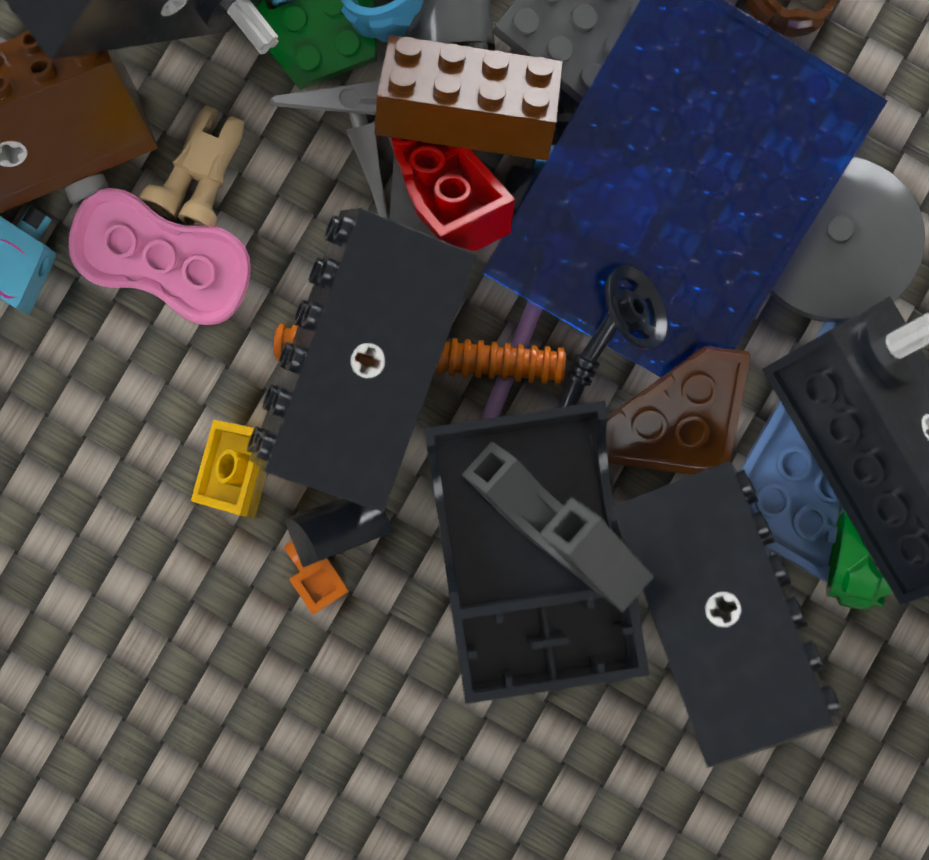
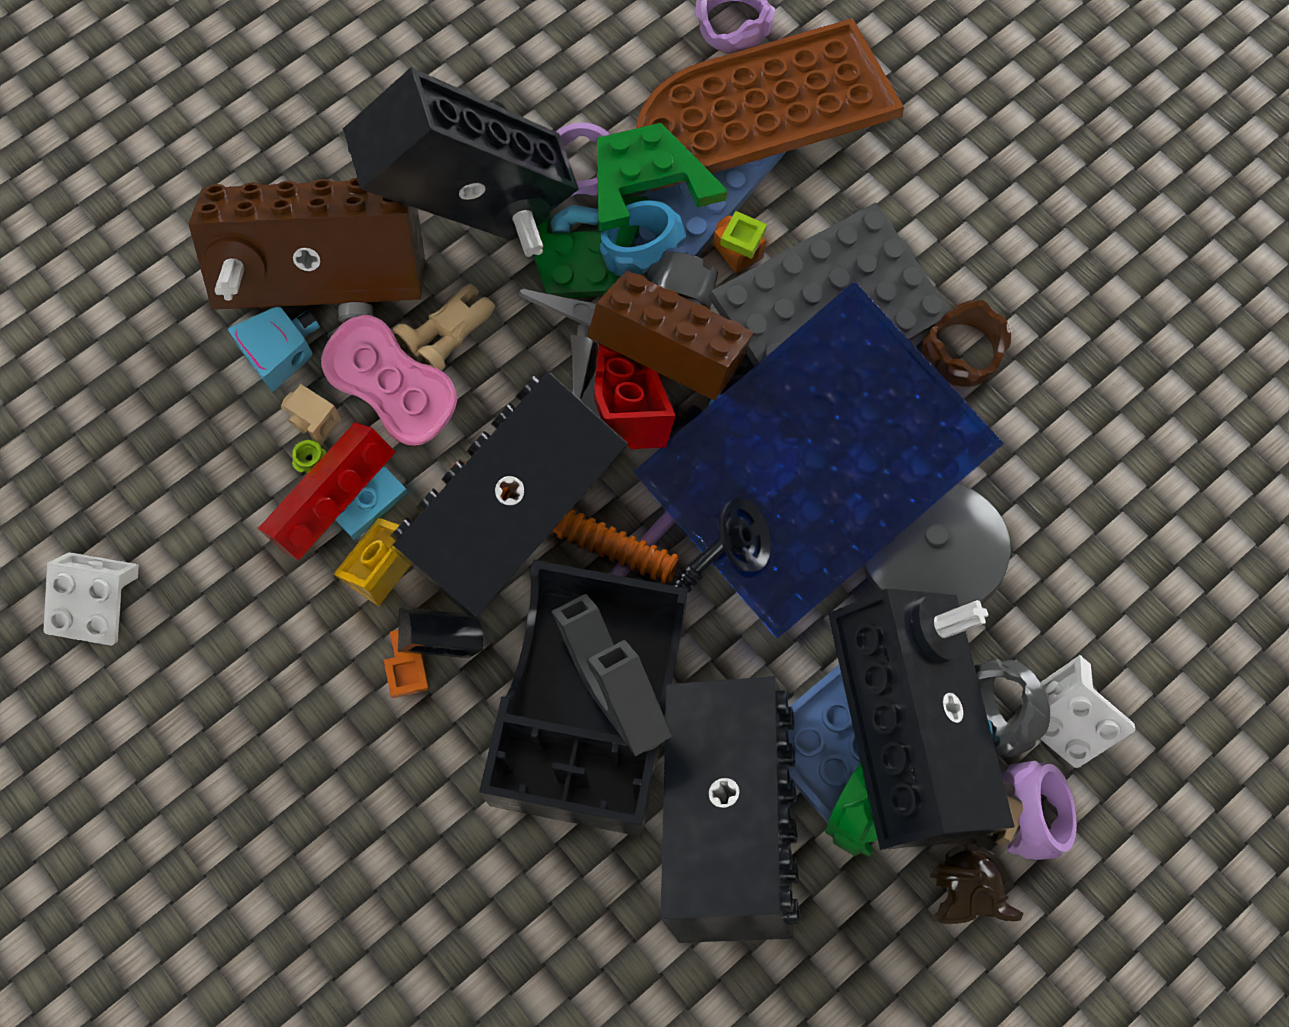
camera: 25 degrees right, 15 degrees down
reddish brown plate [606,346,751,475] -> none
none -> red brick [258,422,396,561]
none -> tan brick [281,384,342,445]
none -> lime plate [292,440,326,474]
none -> medium azure plate [335,466,408,540]

